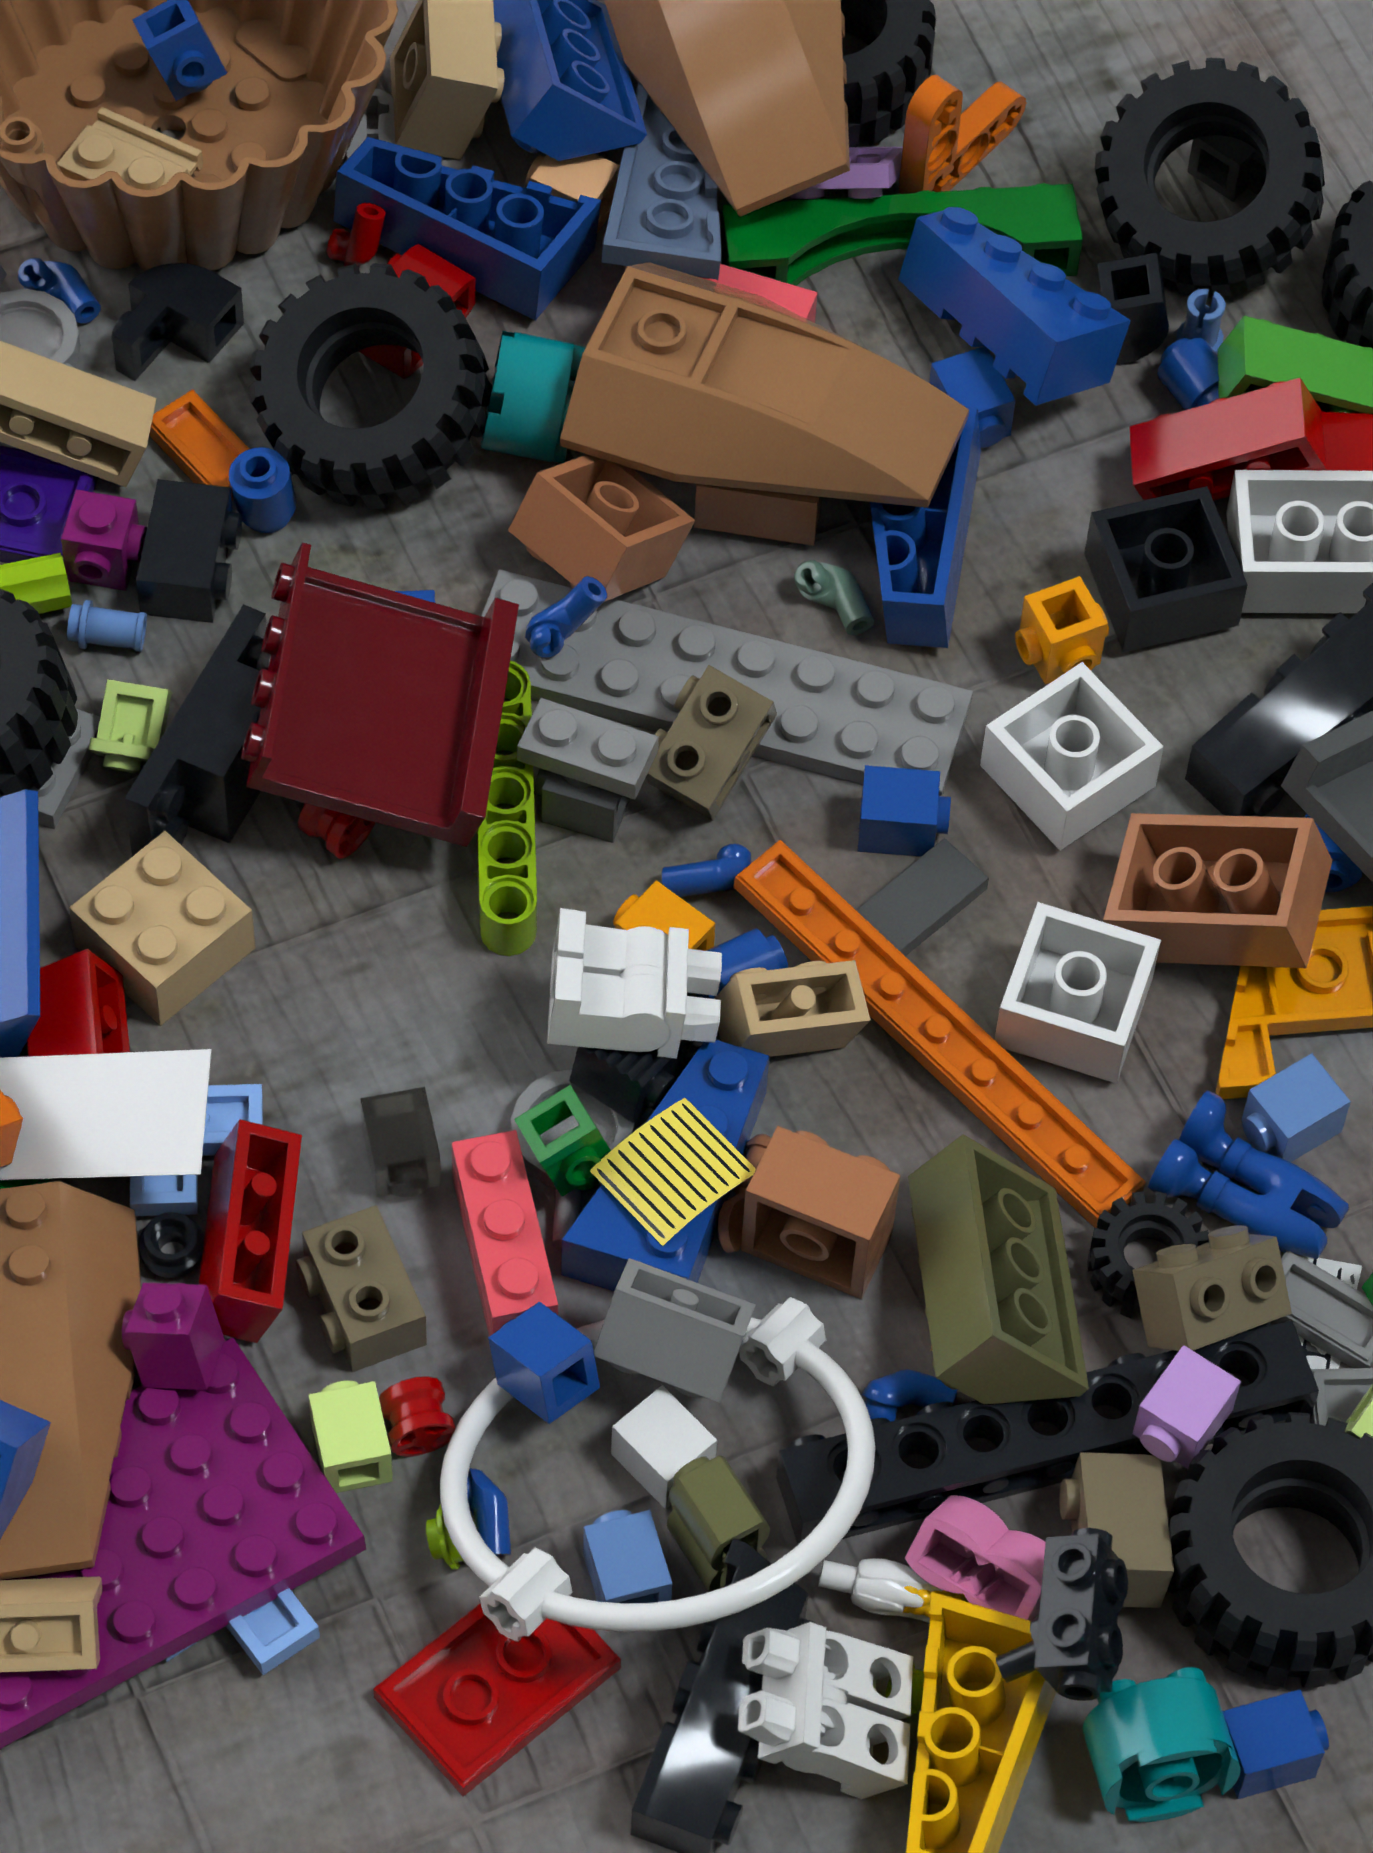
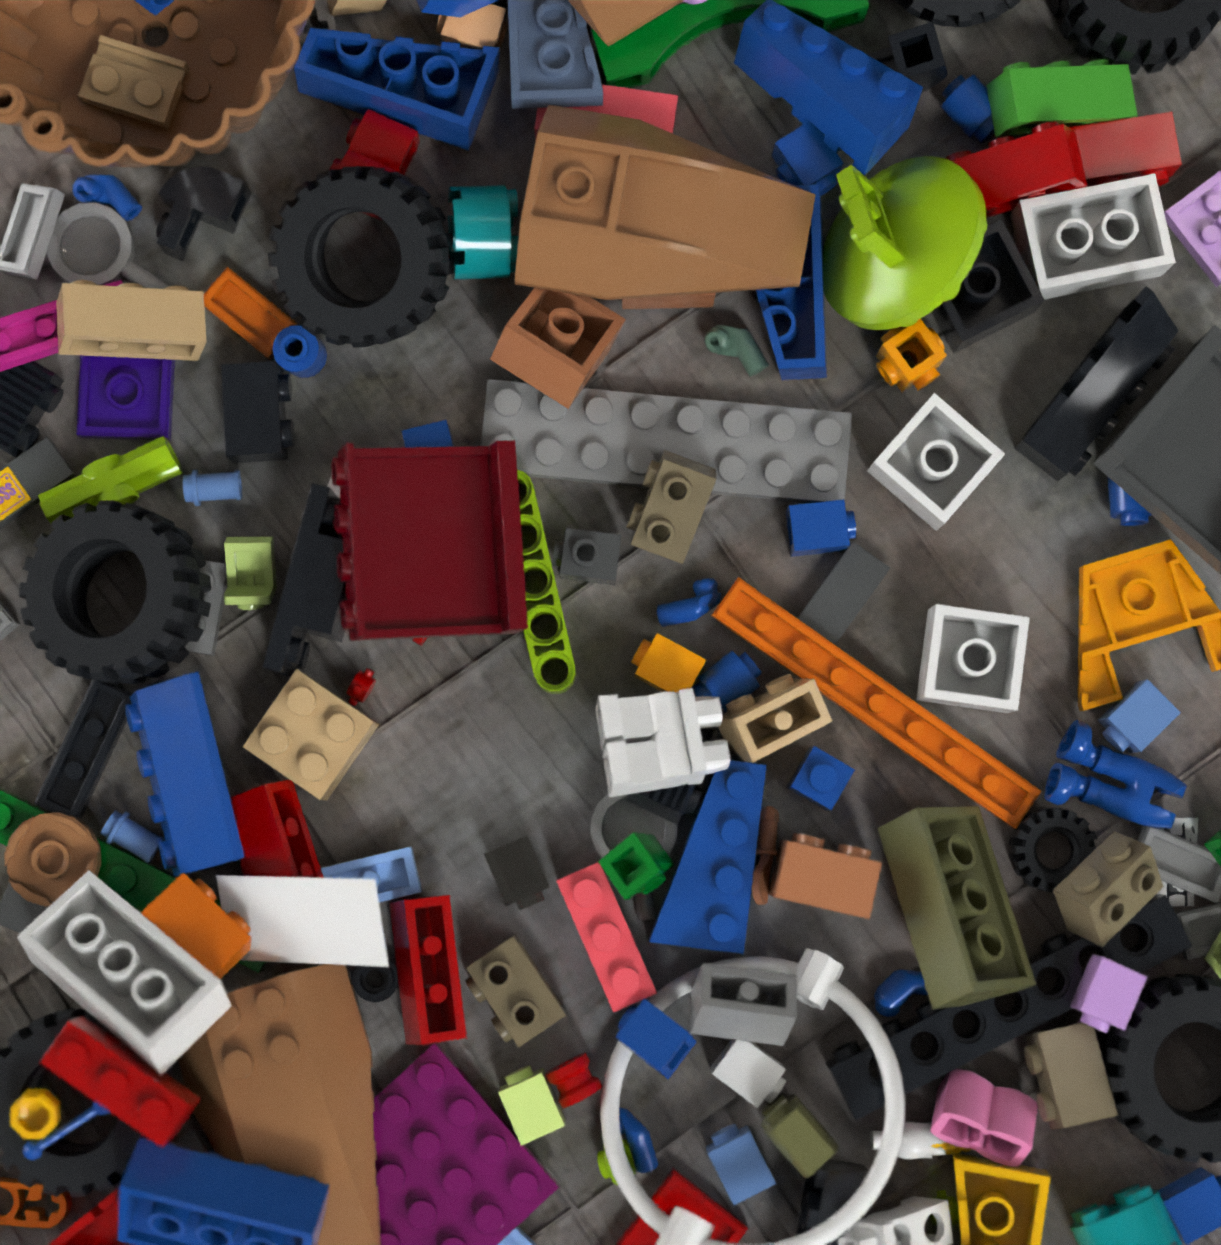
camera: 10 degrees left, 25 degrees up
magenta brick [61,489,147,591] -> none
magenta brick [122,1283,225,1390] -> none
red arm [326,203,386,267] -> none
light grey plate [517,698,659,799] -> none
blue arm [525,576,607,658] -> none
light yellow sticker [590,1098,756,1246] -> none
black brick [996,1528,1128,1701] -> none
nougat brick [1103,813,1333,968] -> none
medium blue pin [1176,288,1225,354] -> none
none -> red piece [346,668,376,706]
none -> blue brick [786,746,855,811]
none -> lime bracket [823,156,987,330]

